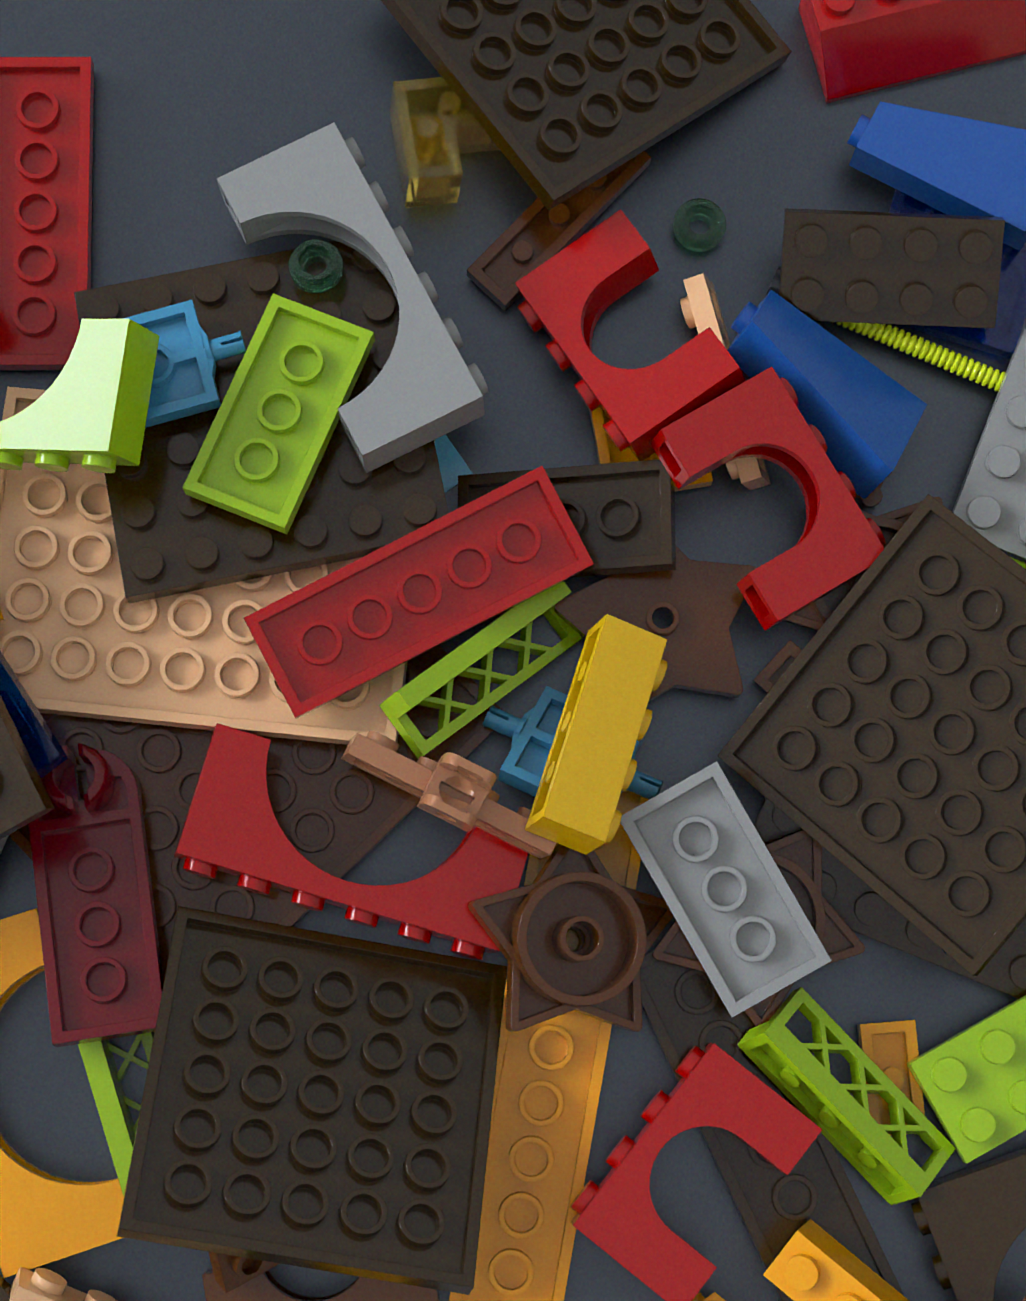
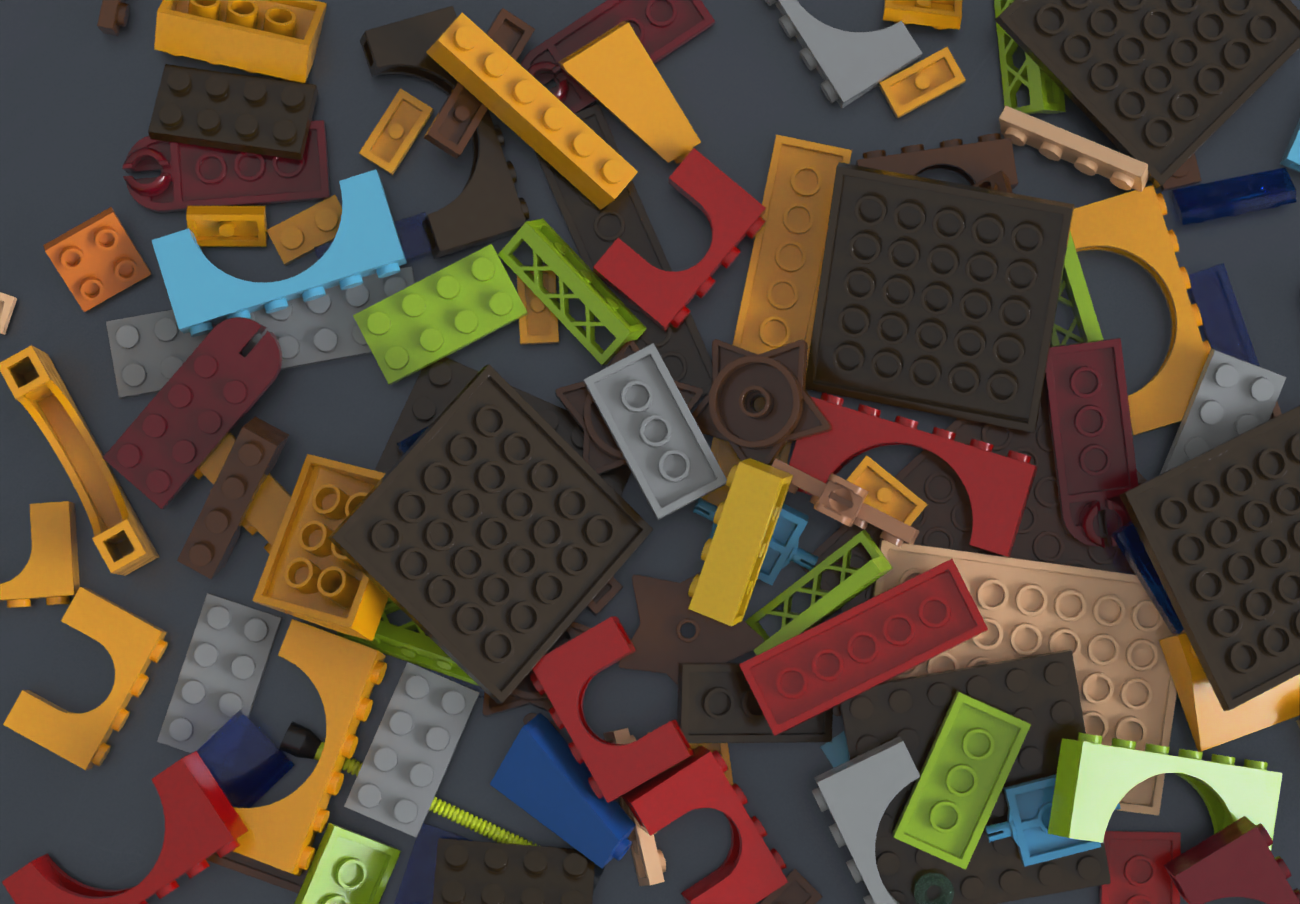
camera: 175 degrees left, 5 degrees up
none -> light orange plate [847,455,928,526]

